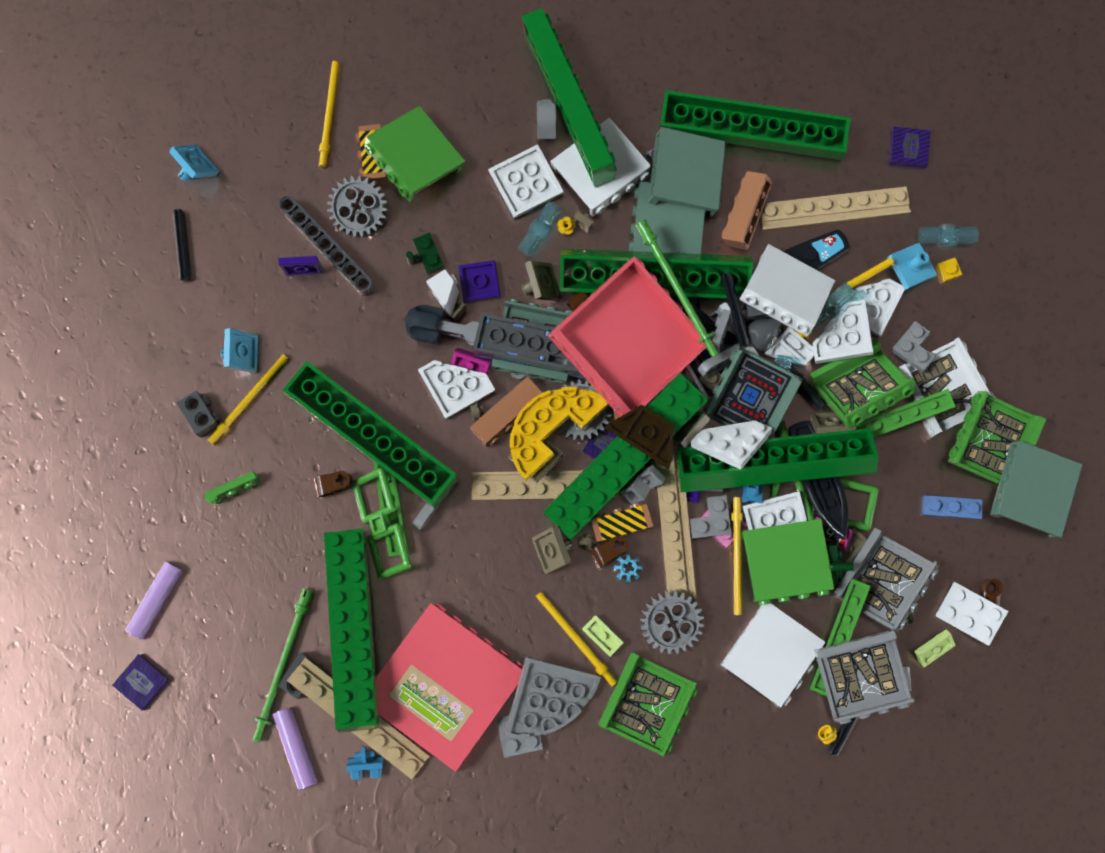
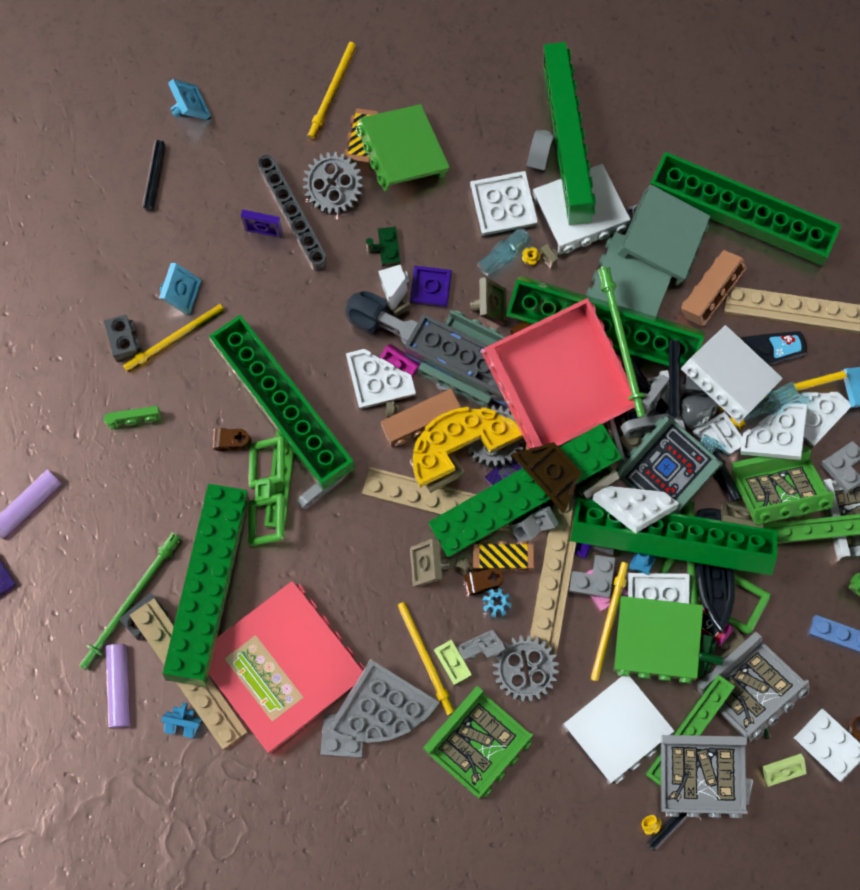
camera: 15 degrees right, 5 degrees down
none -> light grey plate [456,630,505,660]

